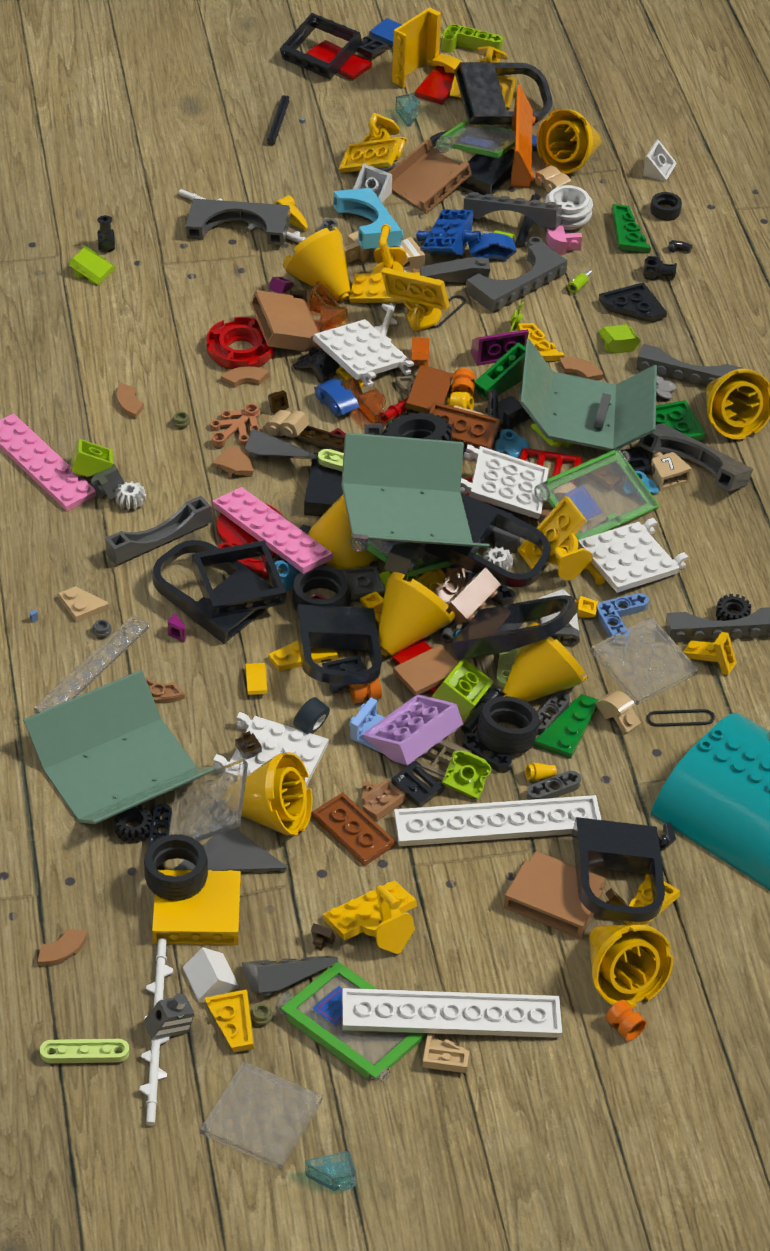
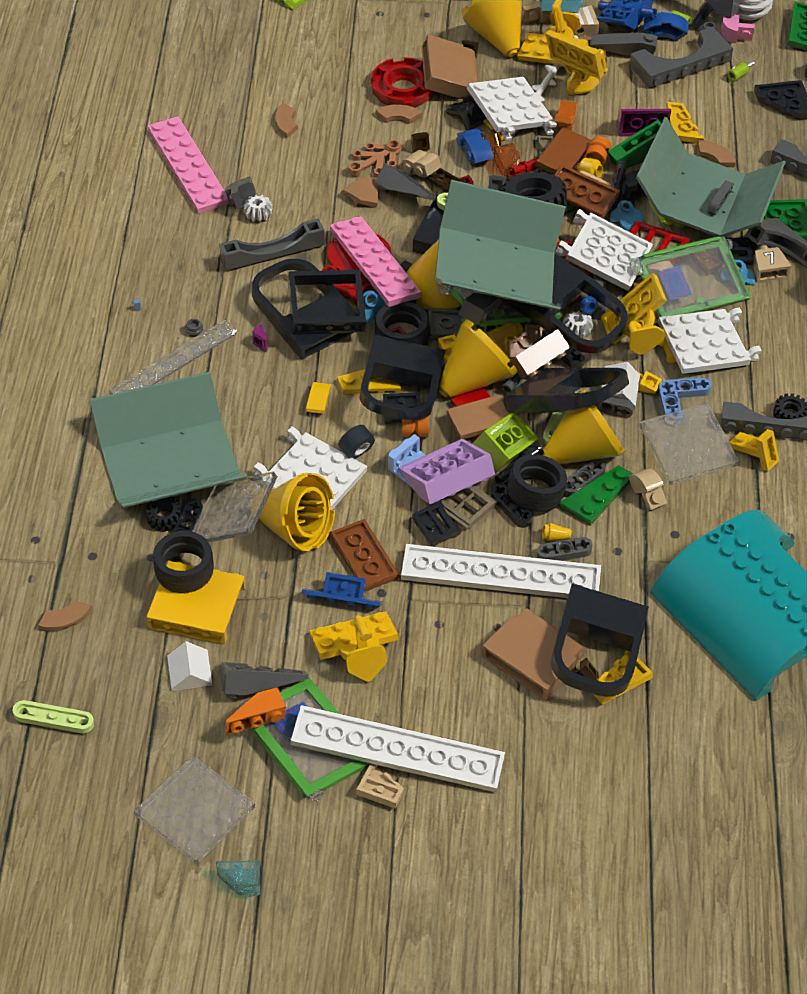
camera: 15 degrees right, 5 degrees up
tan wing [59,586,109,622] -> none
lime slope [71,438,113,477] -> none
white plant [139,938,173,1126] -> none
dark grey torso [143,993,194,1040] -> none
medium nougat tile [146,677,185,703] -> none
olive plate [172,411,190,428] -> none
dark grey tile [173,824,287,873] -> none
yellow wing [204,990,255,1053] -> none
dark brown tile [235,731,262,758] -> none
olive plate [251,1004,273,1025] -> none
magenta slope [269,276,294,294] -> none
clear orange slope [310,281,340,317] -> none
dark brown tile [310,923,336,950] -> none
clear orange slope [320,306,347,332] -> none
medium nougat slope [362,780,407,821] -> none
black piece [430,295,466,328] -> none
lime slope [442,751,491,800] -> none
lime plate [509,302,524,332] -> none
yellow cone [589,924,673,1007] -> none
lime slope [599,324,641,354] -> none
orange wheel [605,999,647,1041] -> none
black piece [647,709,715,726] -> none
light grey plate [656,376,677,399] -> none
black arm [658,823,676,848] -> none
none -> orange slope [225,687,286,735]
none -> blue bracket [302,572,382,609]
none -> blue tile [579,296,598,314]

